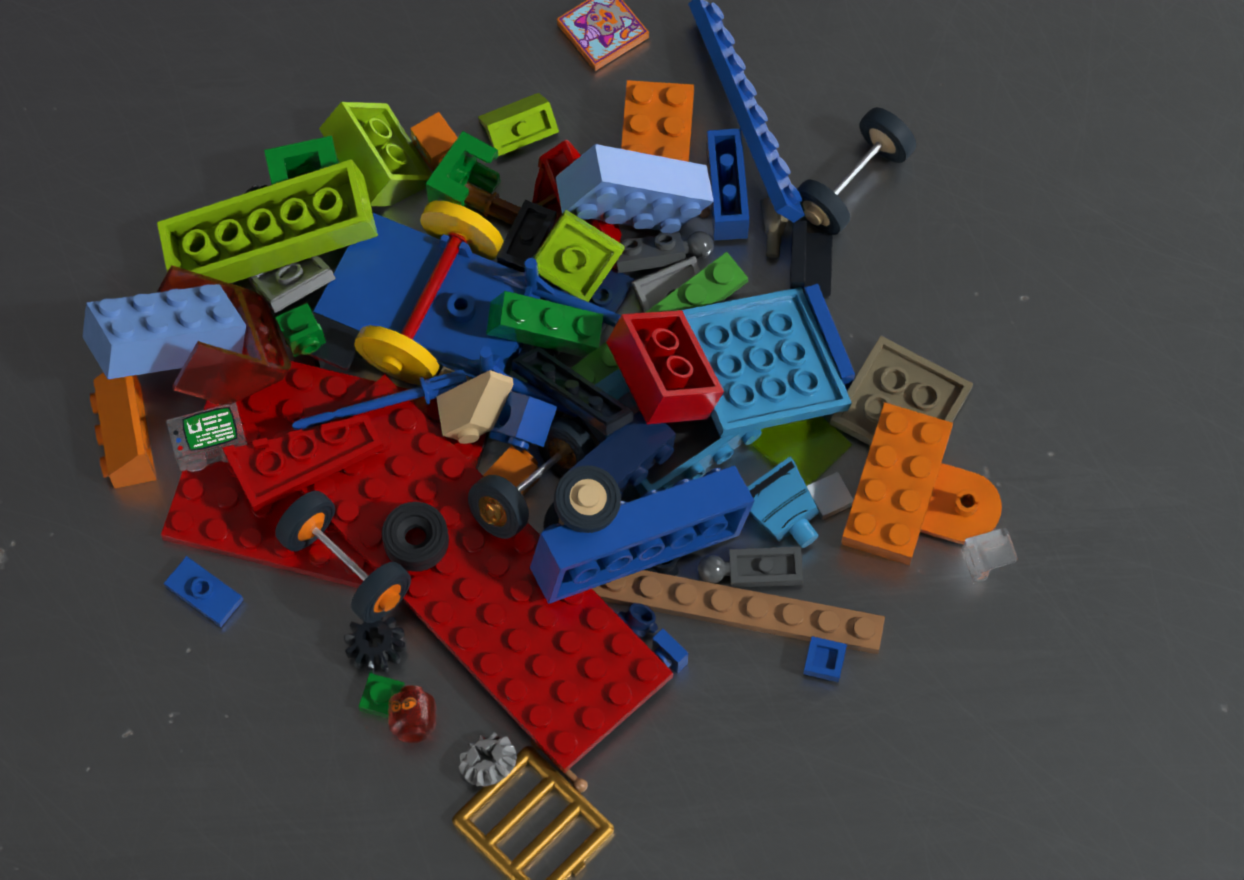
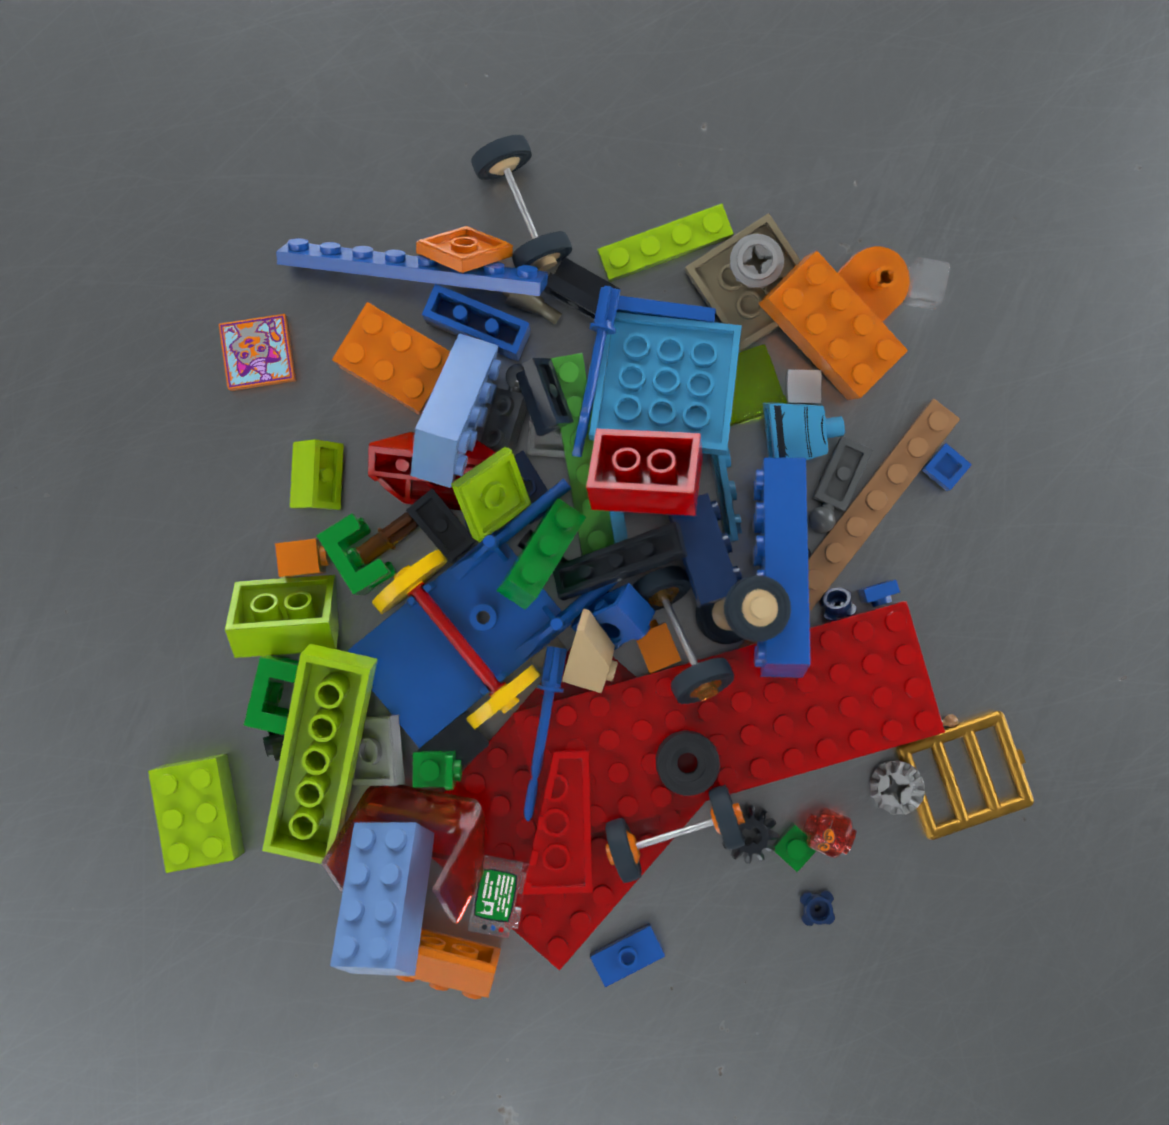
camera: 65 degrees left, 20 degrees up
none -> lime brick [148,753,245,873]
none -> orange tile [416,226,513,273]
none -> black panel [516,358,574,436]
none -> blue piece [572,286,621,457]
none -> lime plate [597,203,734,283]
none -> light grey gear [730,234,784,289]
none -> dark blue plate [800,890,835,926]

